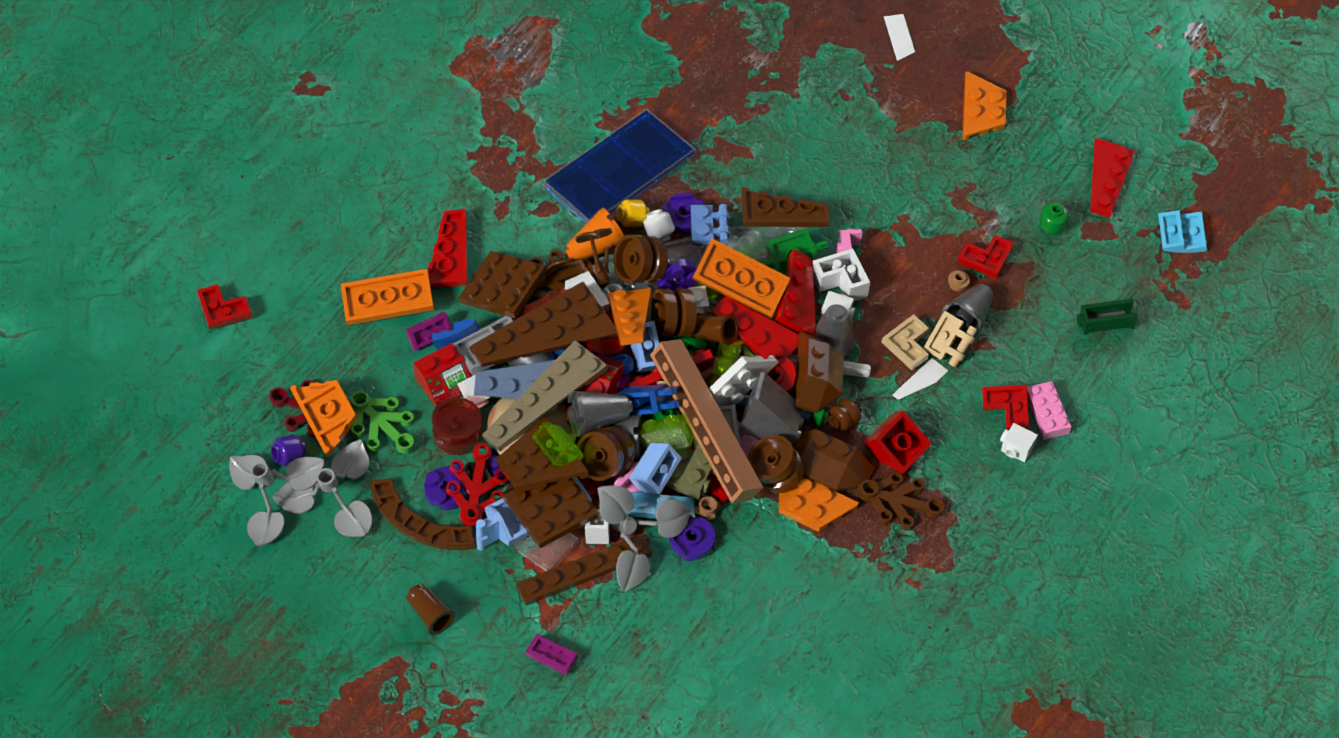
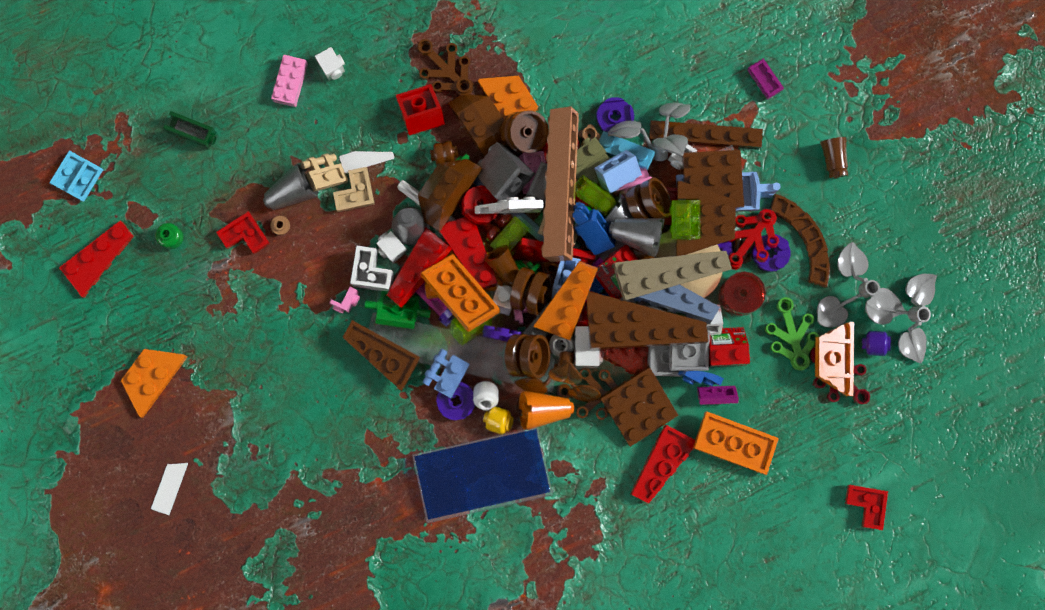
camera: 150 degrees left, 25 degrees up
red plate [982,385,1029,430] -> none

